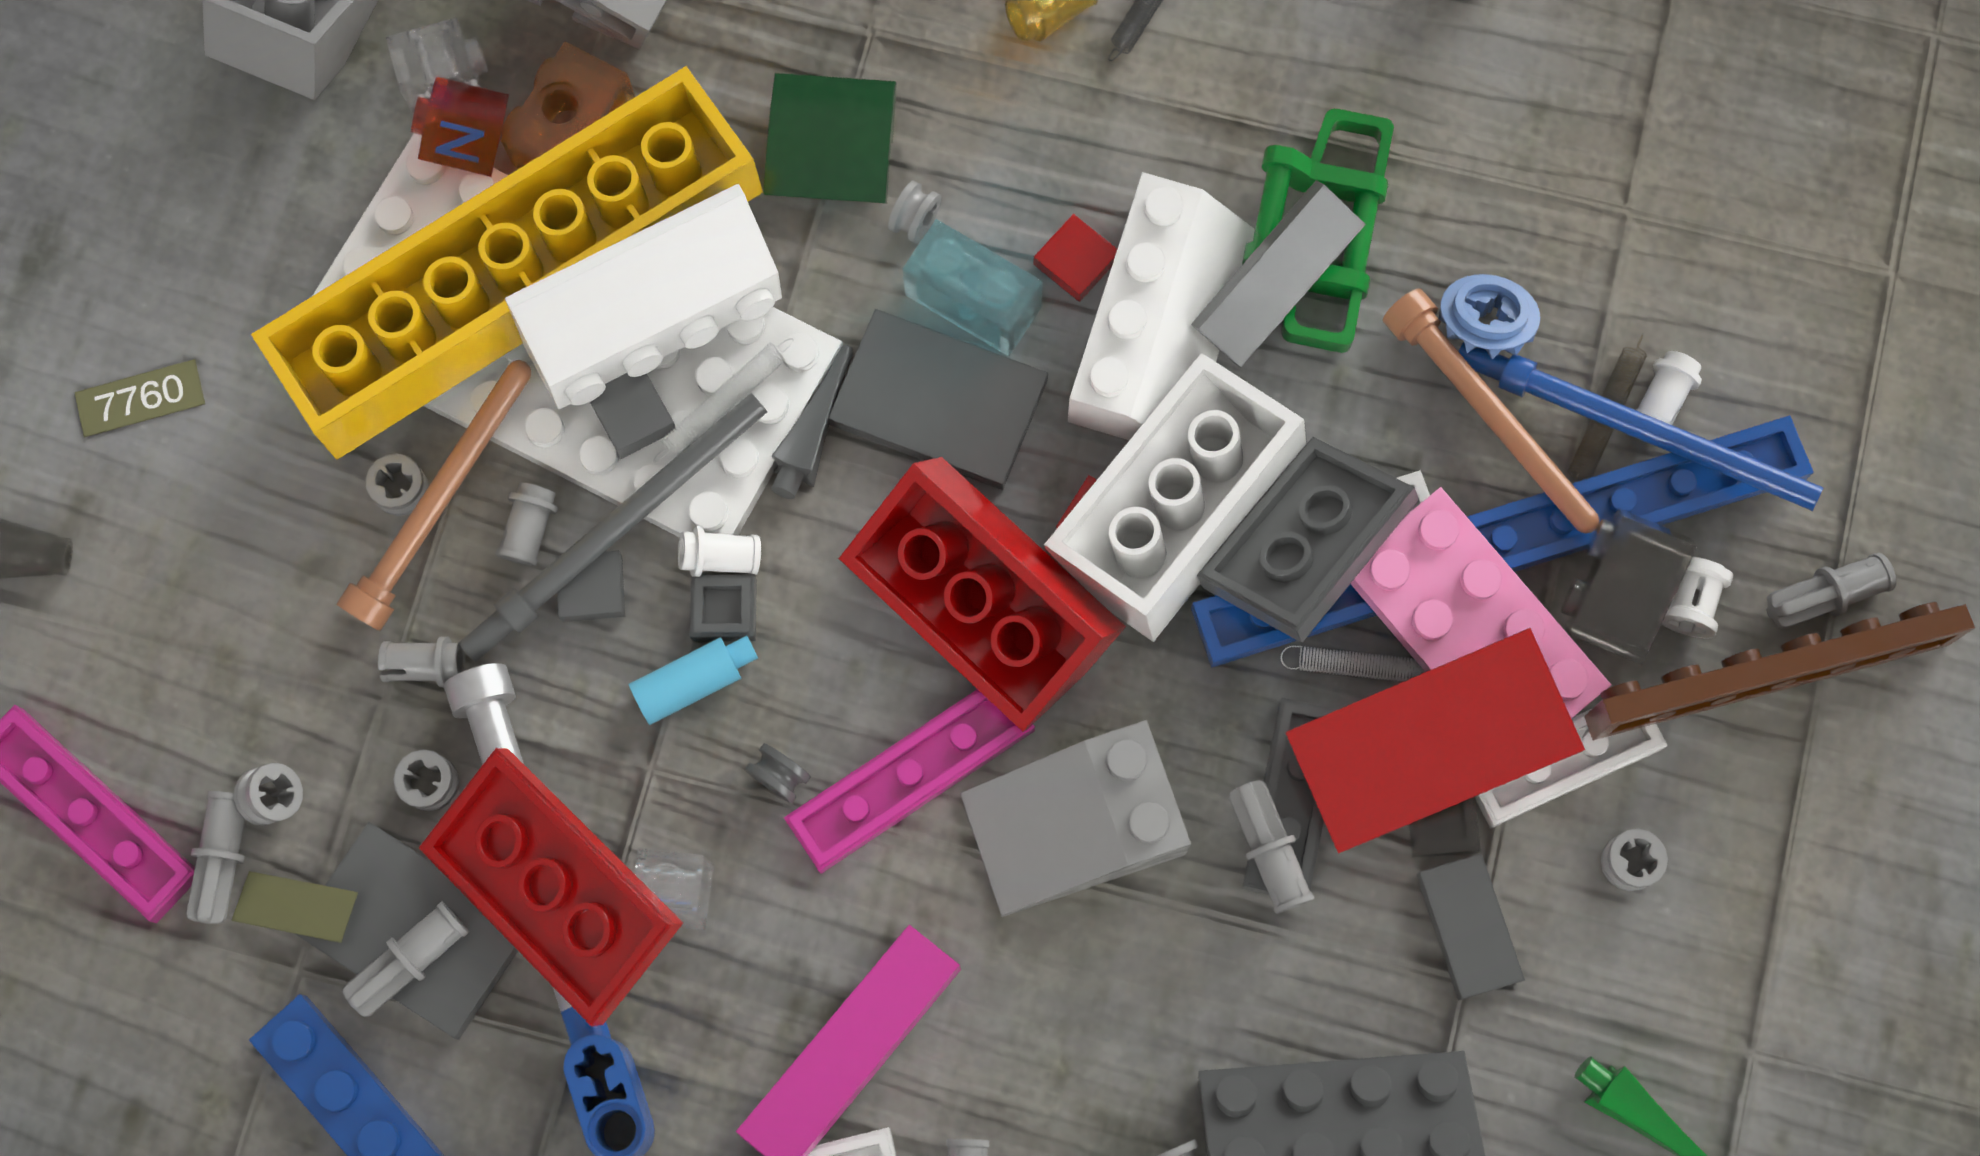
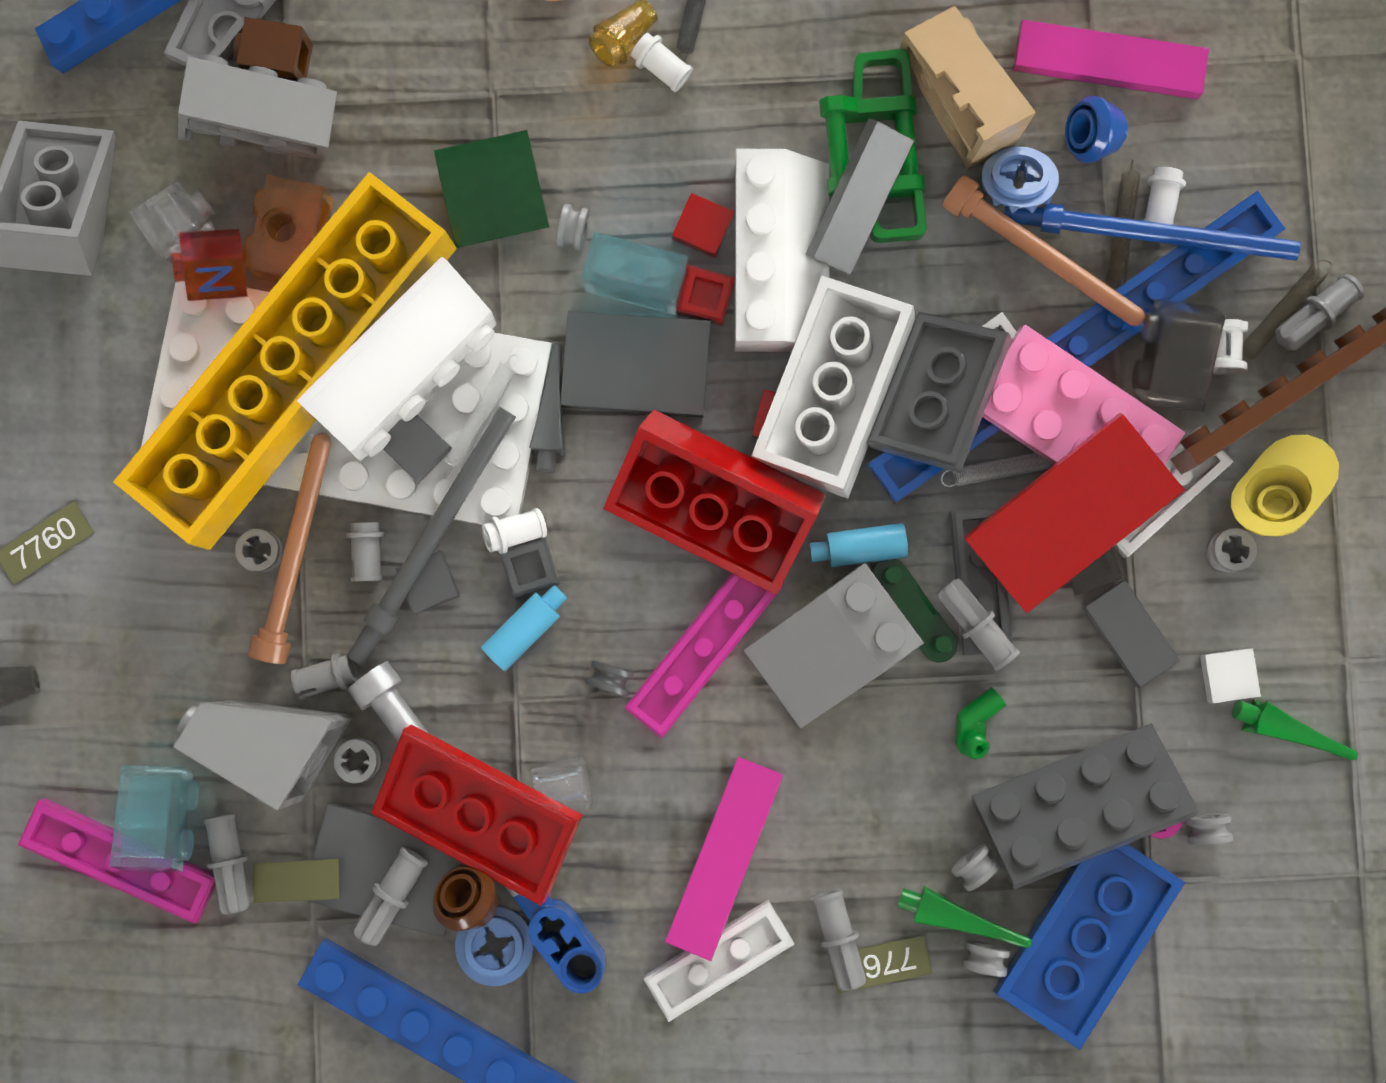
camera: 20 degrees left, 10 degrees up
light grey bush [234,763,303,825] -> none
none -> clear light blue brick [110,765,199,872]
none -> light grey slope [173,700,353,811]
none -> reddish brown cone [433,864,498,931]
none -> medium blue gear [455,905,534,986]
none -> white pin [631,33,693,92]
none -> red tile [677,265,735,326]
none -> medium azure cylinder [809,523,908,568]
none -> dark green piece [872,559,958,663]
none -> tan wedge [899,6,1036,171]
none -> green arm [955,687,1006,760]
none -> dark pink tile [1013,20,1209,99]
none -> blue cone [1065,96,1128,163]
none -> white tile [1200,648,1261,703]
none -> light yellow piece [1231,435,1339,537]
none -> dark tan piece [1242,260,1332,363]

